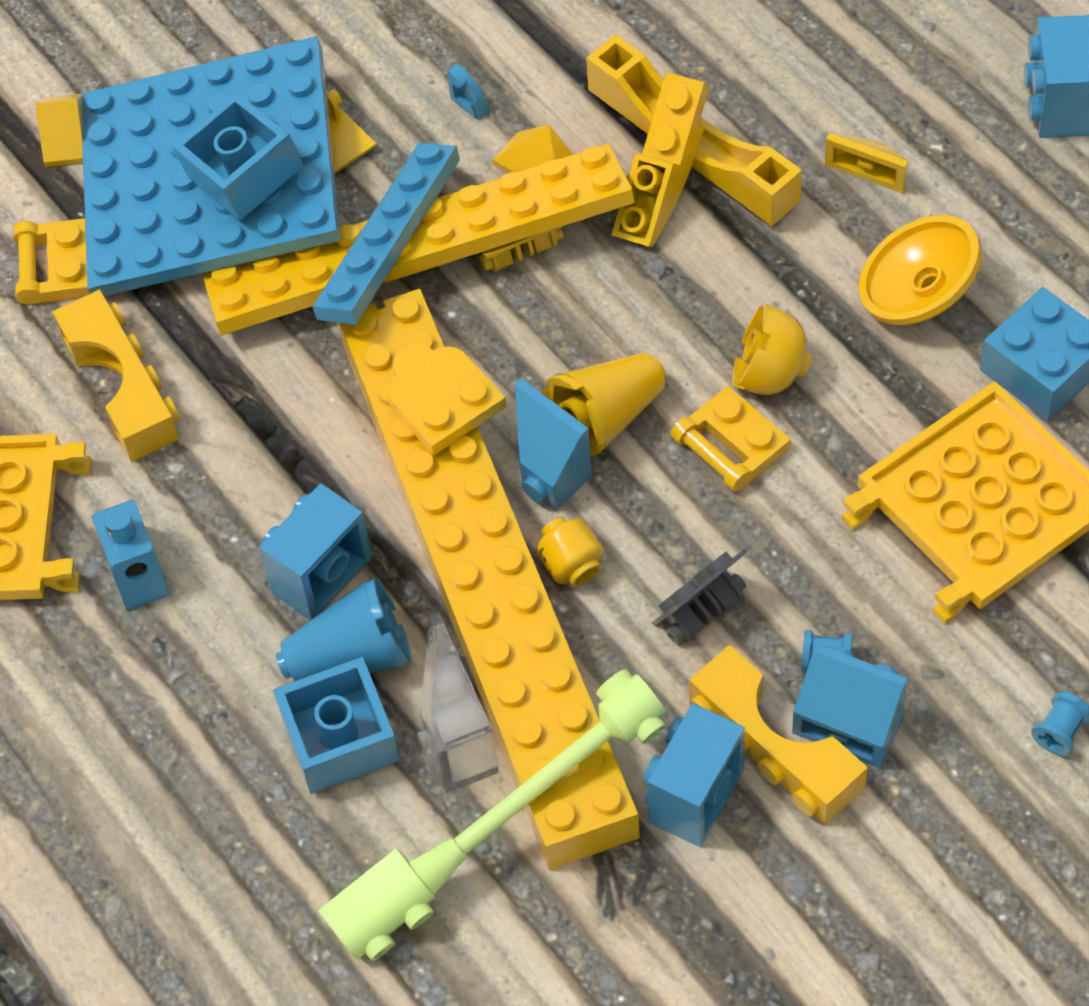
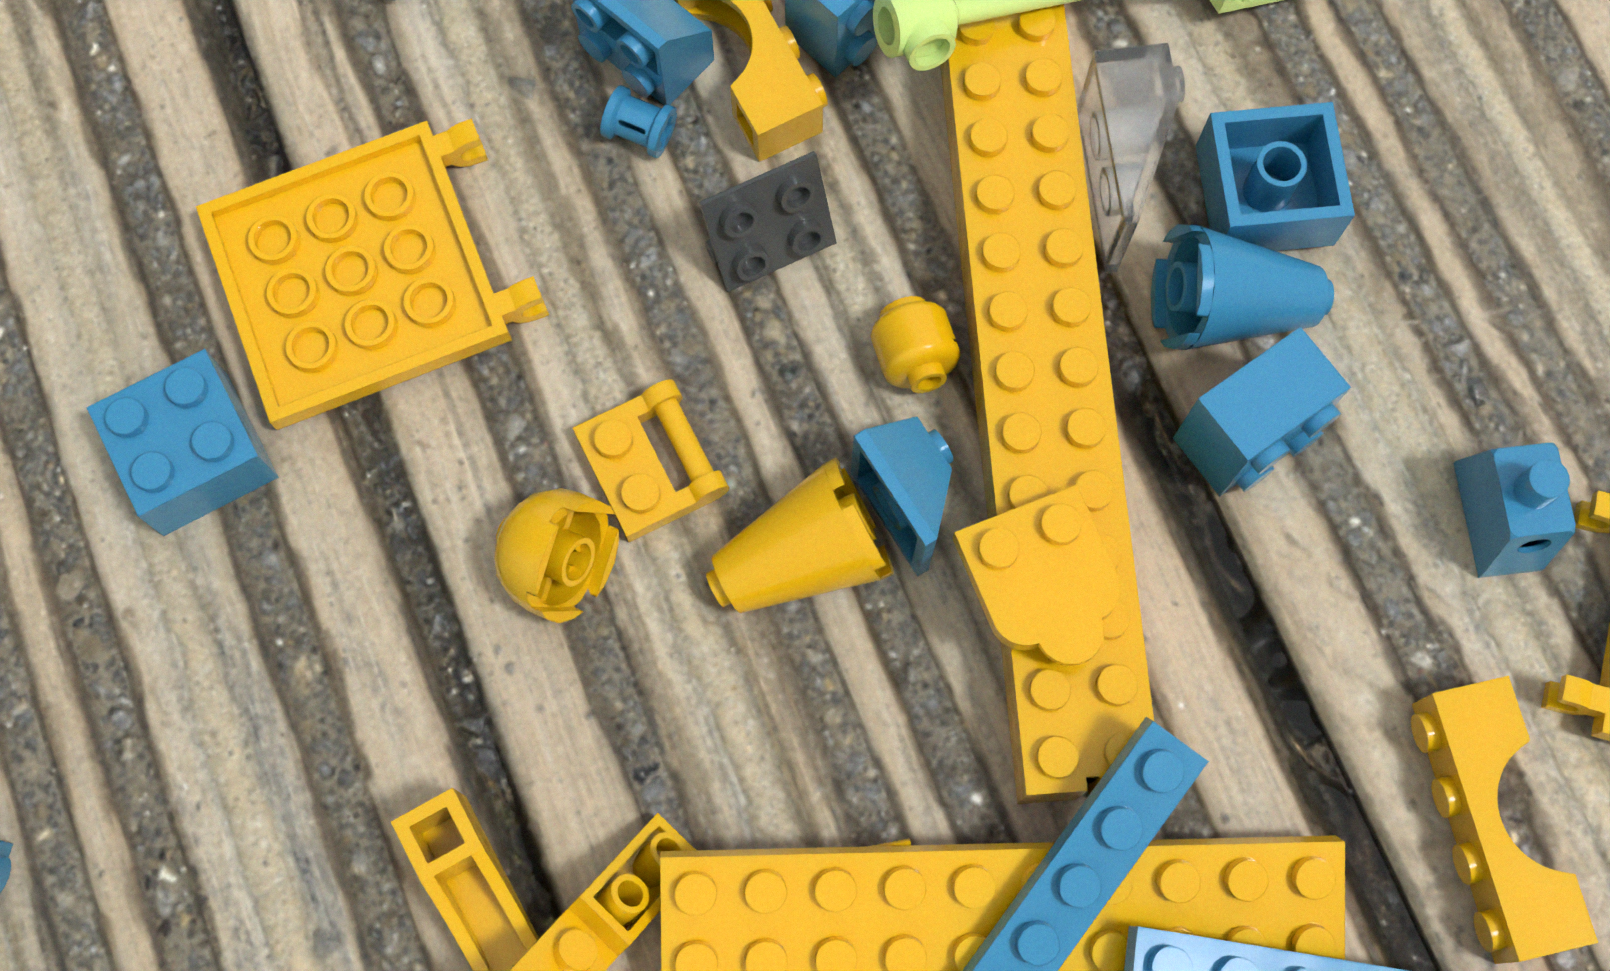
camera: 170 degrees left, 15 degrees up
yellow slope [825,133,908,193] -> none
yellow dish [858,215,982,325] -> none

